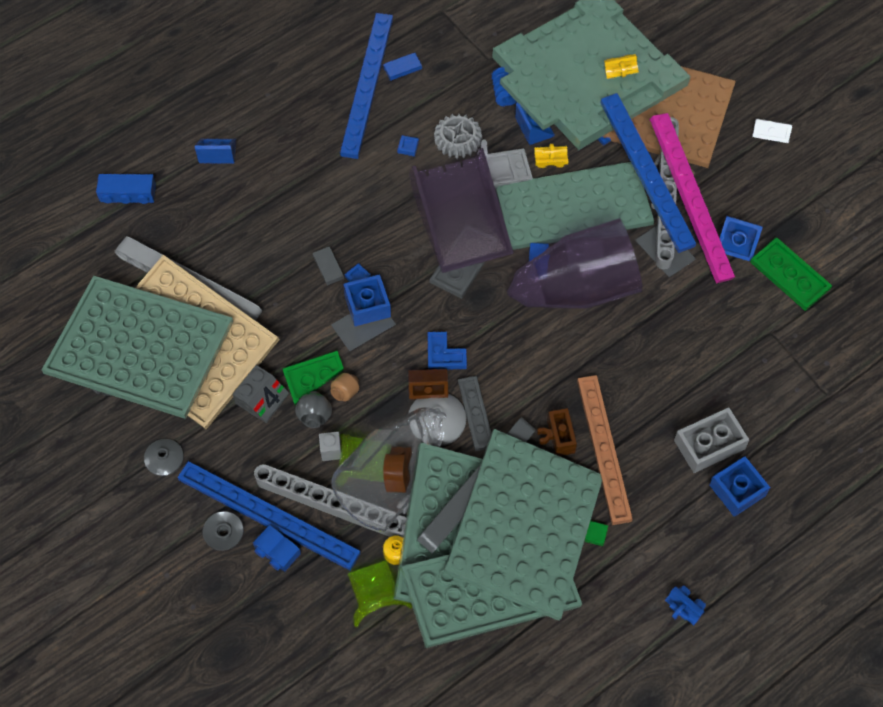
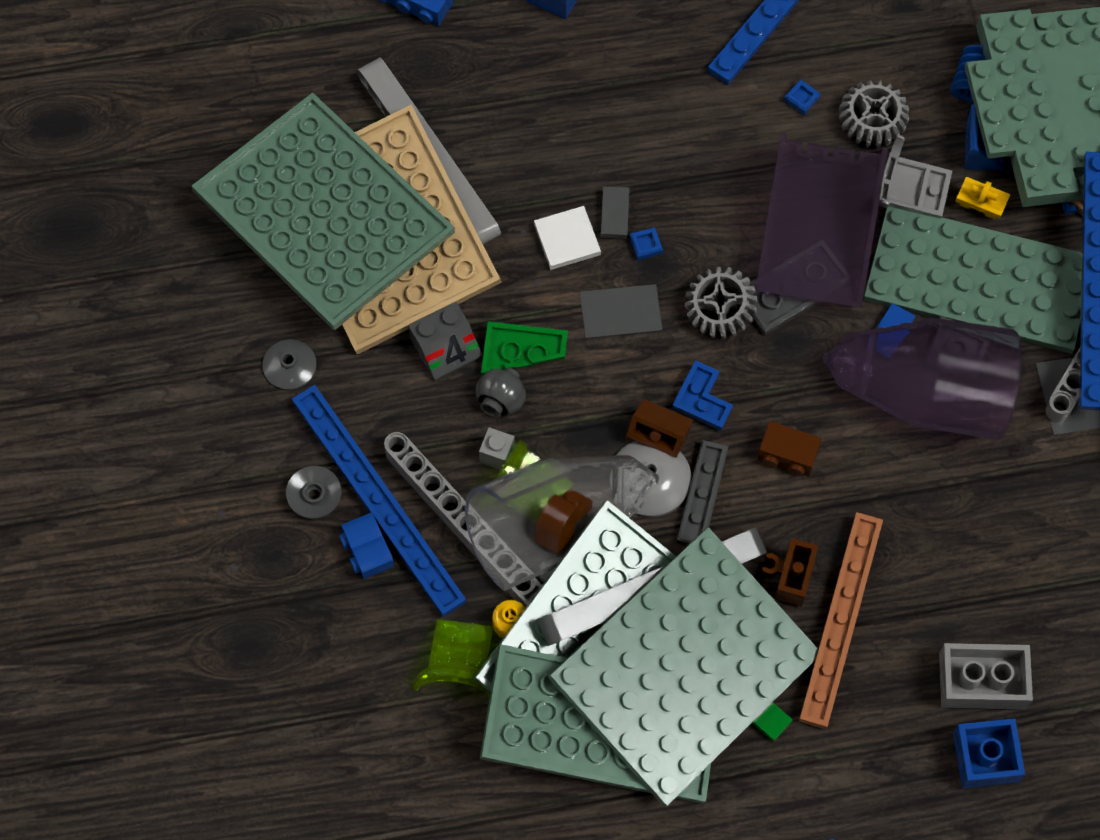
camera: 25 degrees right, 5 degrees up
medium nougat head [331,373,359,402] -> none
blue brick [343,275,391,327] -> none
none -> white tile [534,206,601,270]
none -> light grey gear [685,266,758,339]
none -> reddish brown brick [757,421,822,476]

